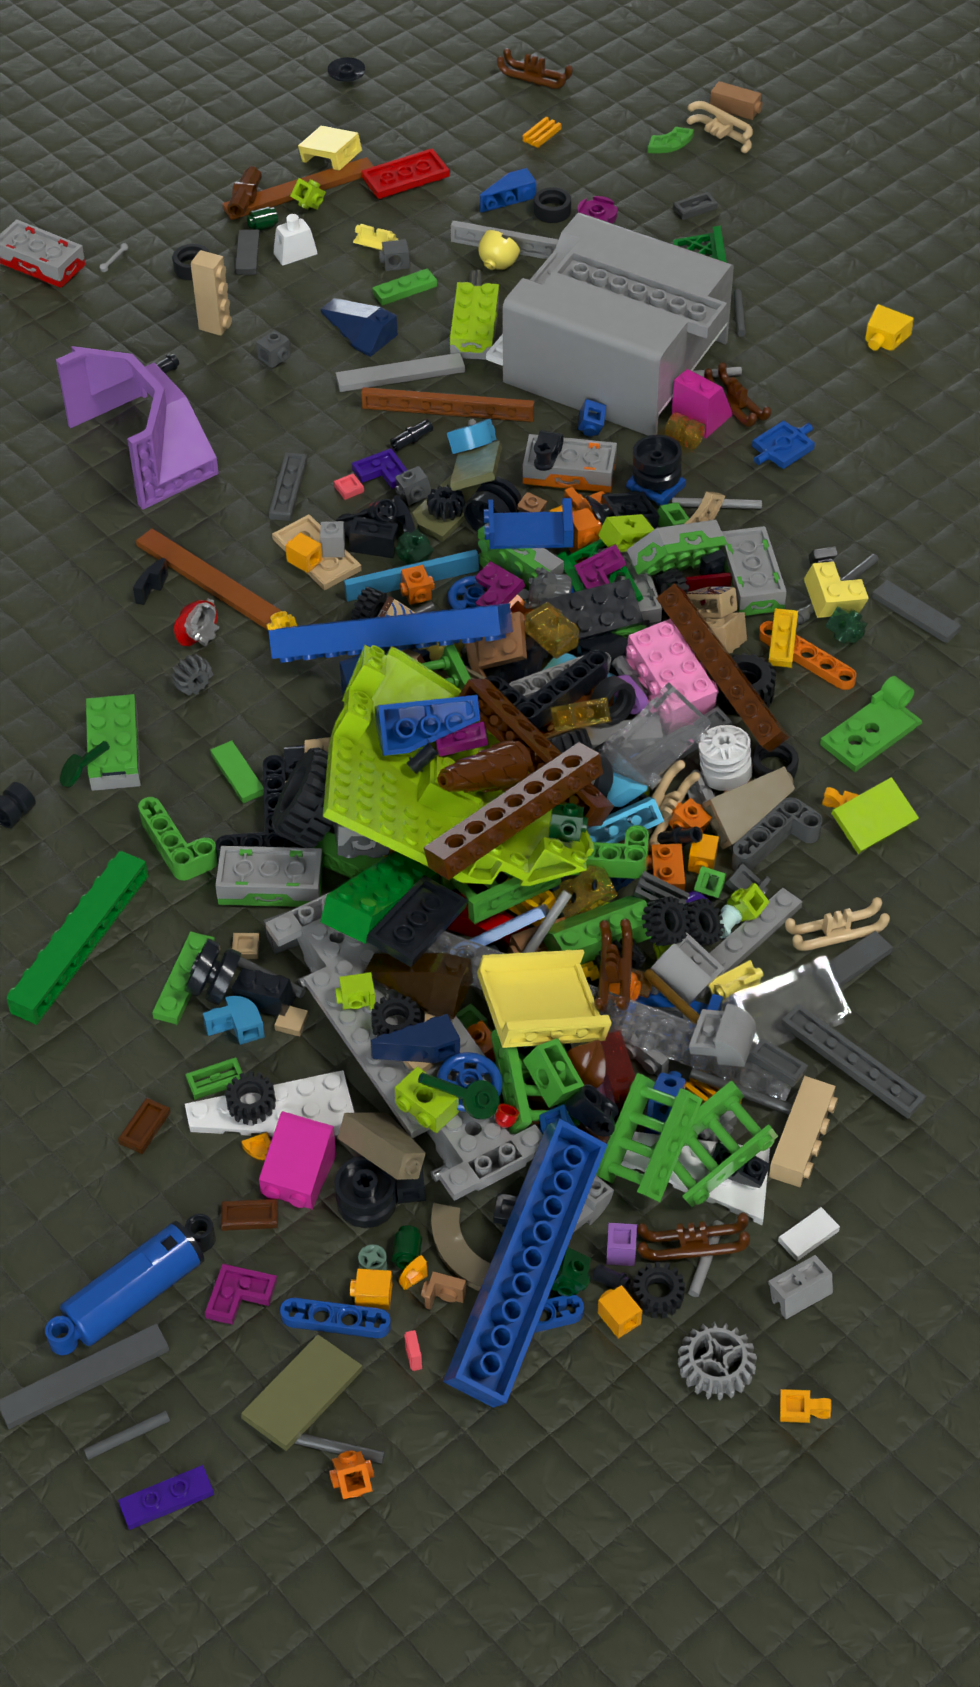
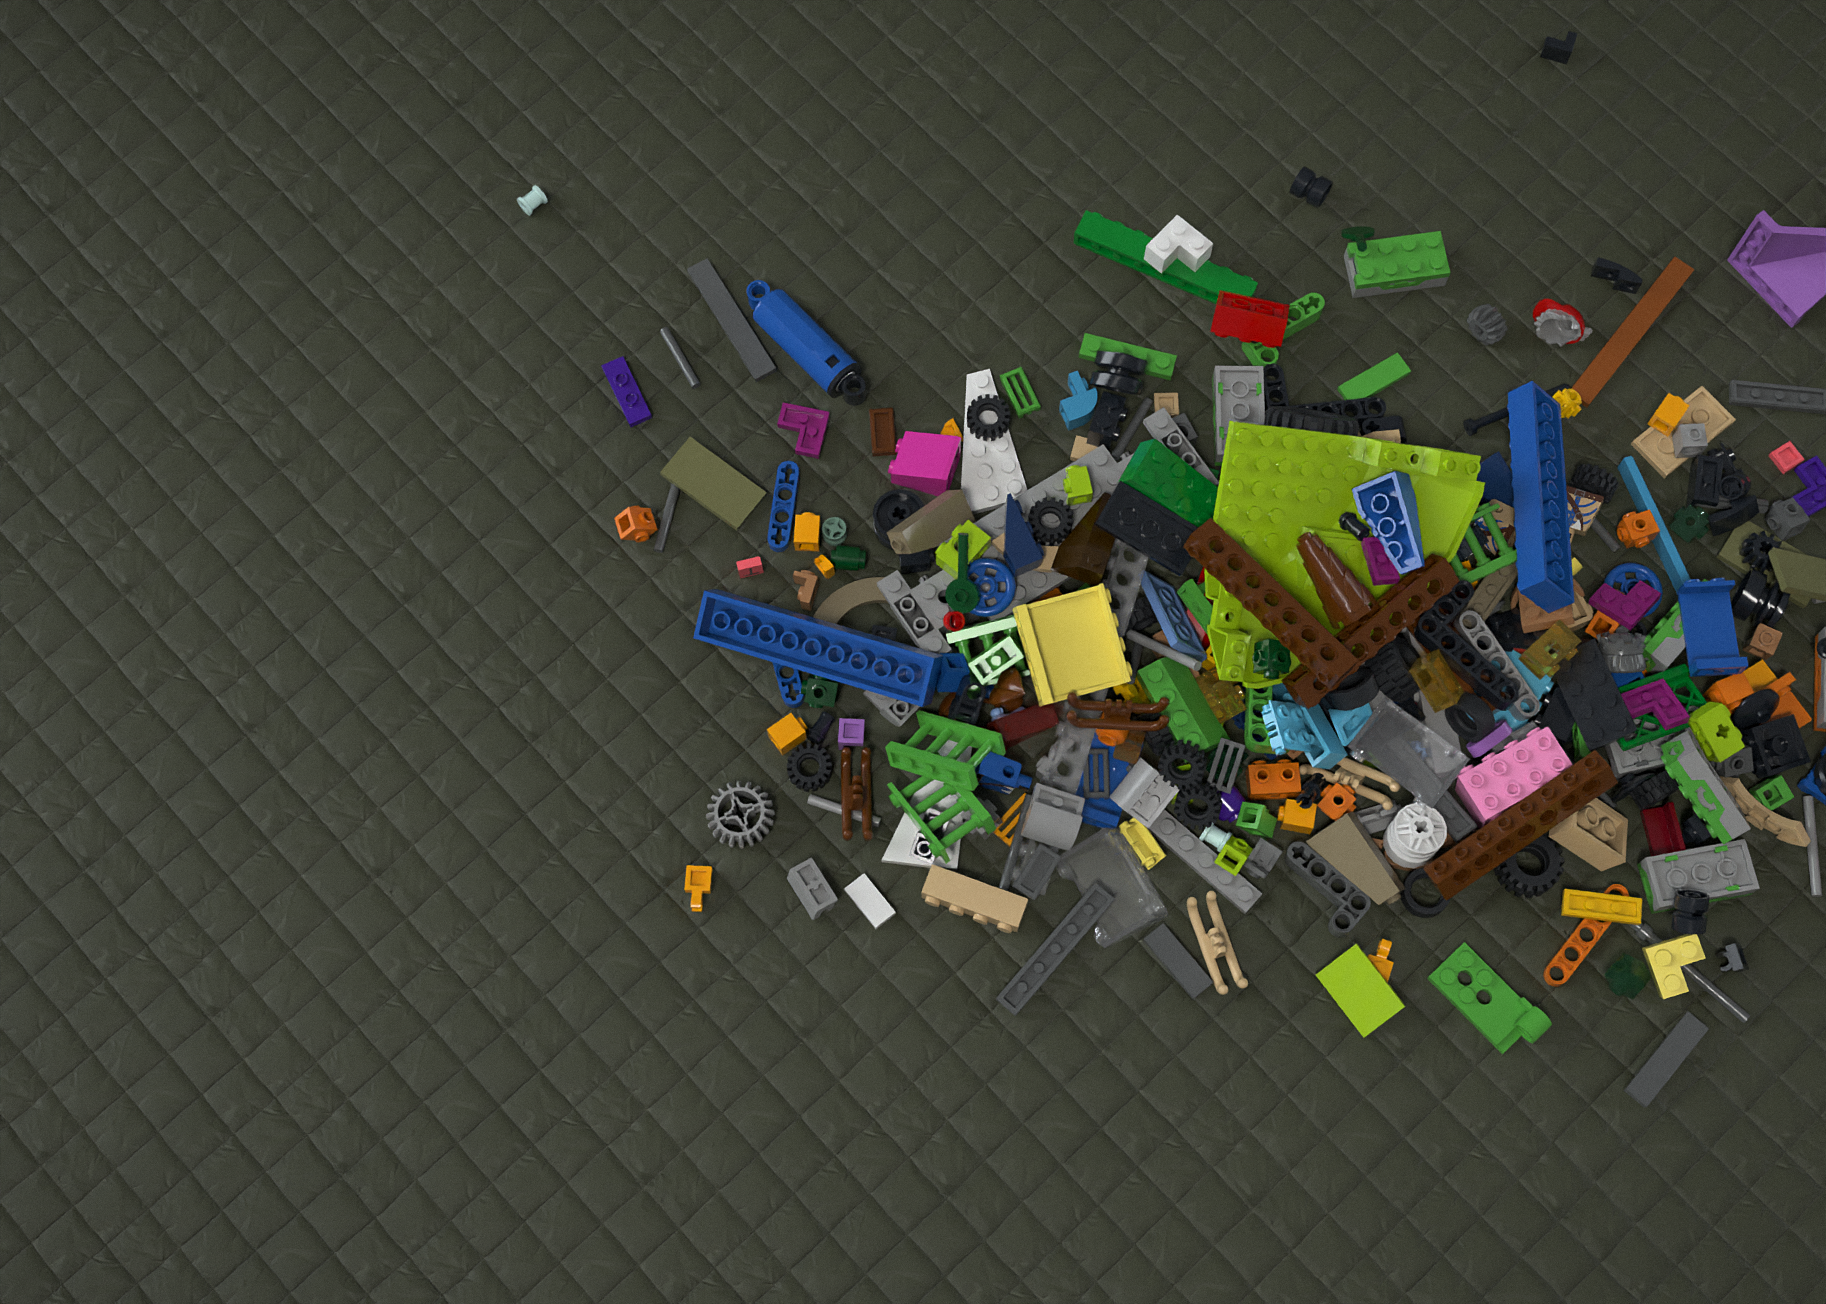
camera: 90 degrees right, 20 degrees up
reddish brown tile [118,1098,171,1154] -> none
pearl gold bar [643,969,700,1026] -> none
tan torso [686,587,737,618] -> none
none -> white brick [1144,215,1213,274]
none -> red slope [1210,290,1290,348]
none -> medium azure hinge [1261,700,1313,755]
none -> black bar [1463,383,1570,436]
none -> black wheel [1671,890,1710,934]

